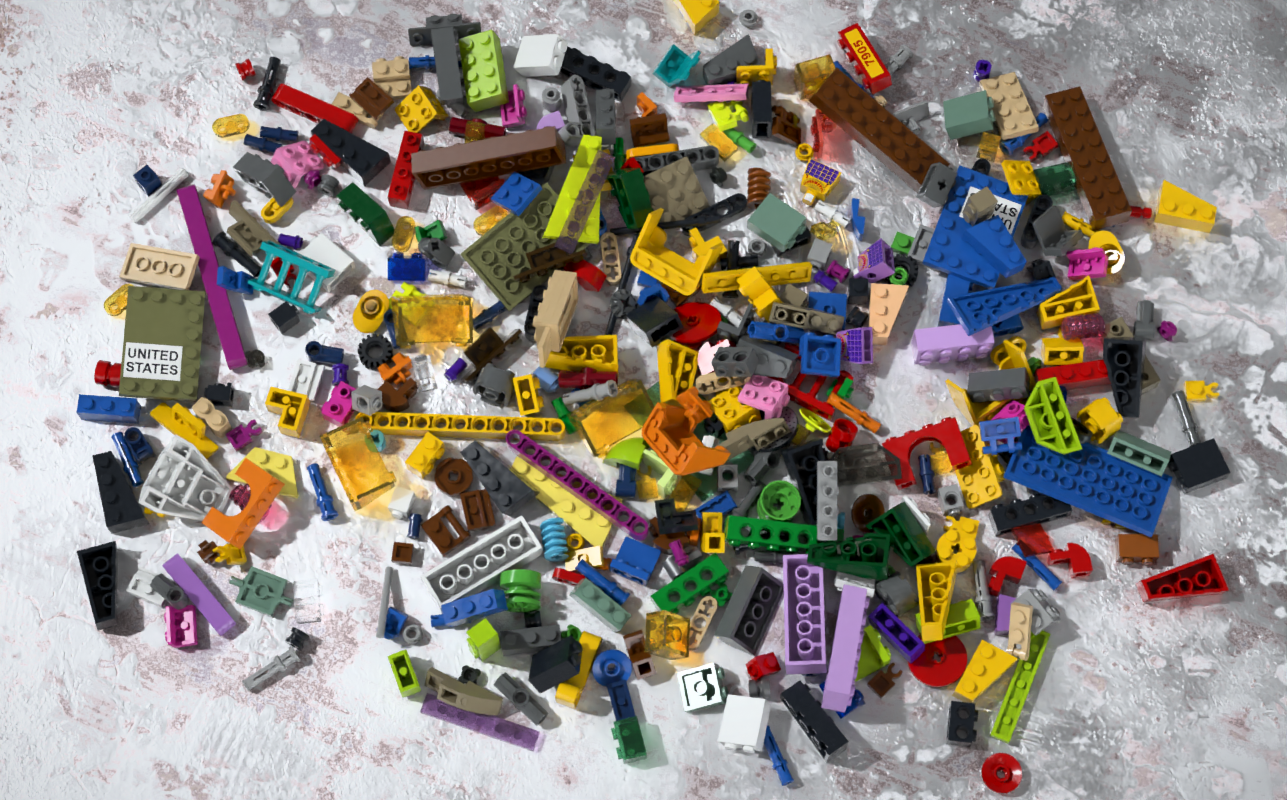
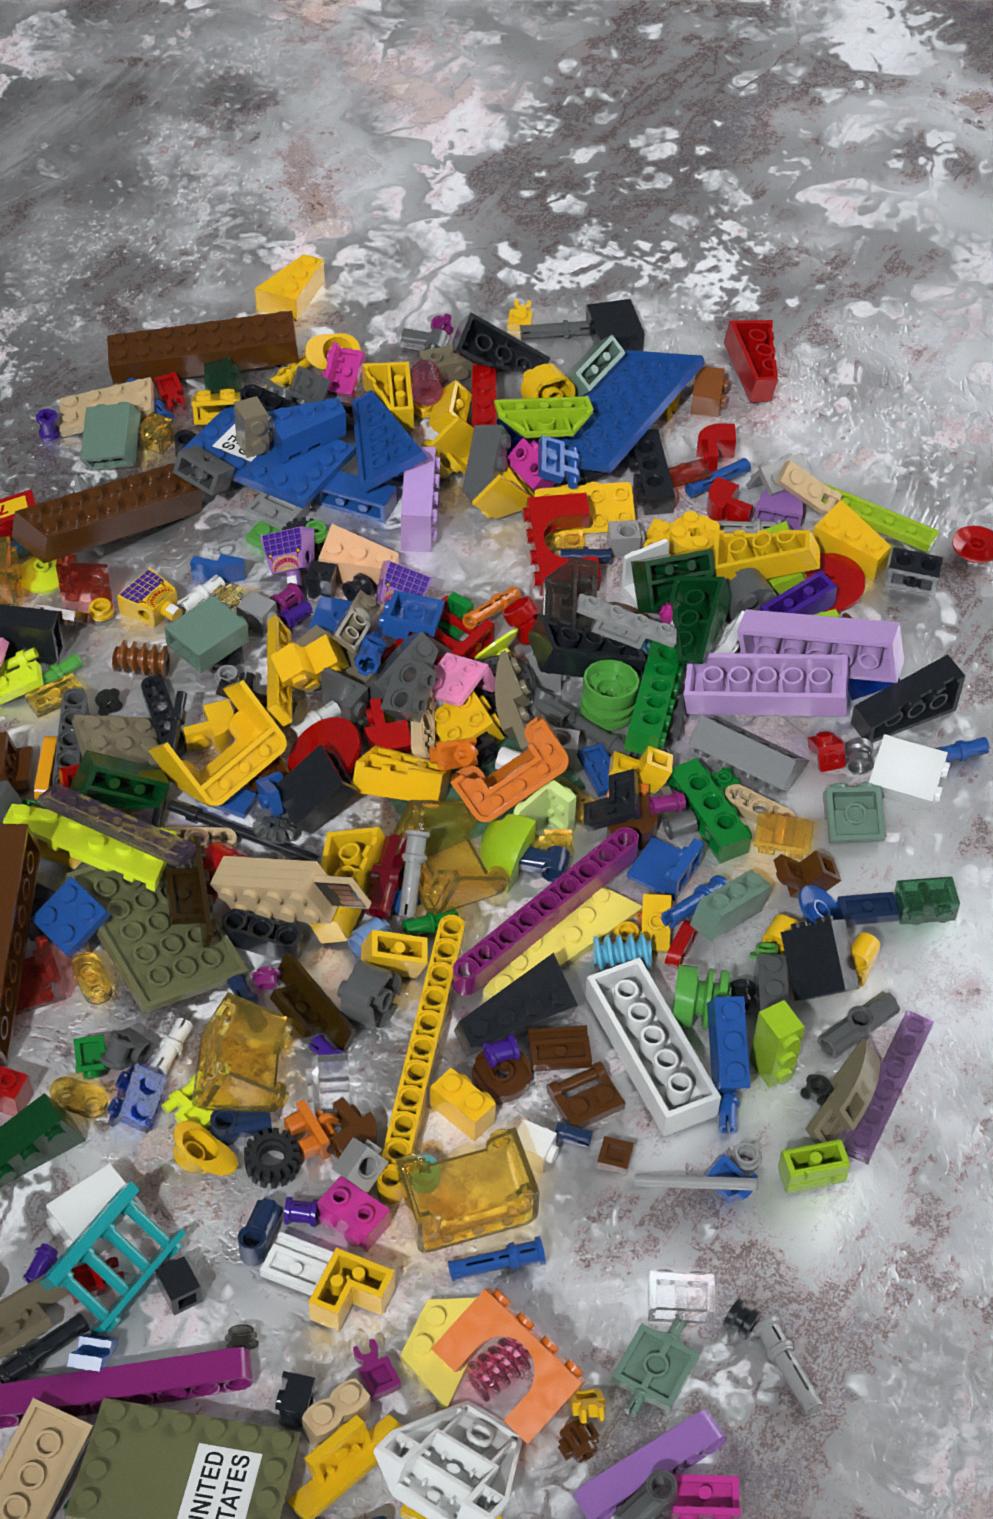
camera: 85 degrees left, 20 degrees down
none -> magenta plate [251,967,281,990]
none -> dark purple bush [482,1034,520,1069]

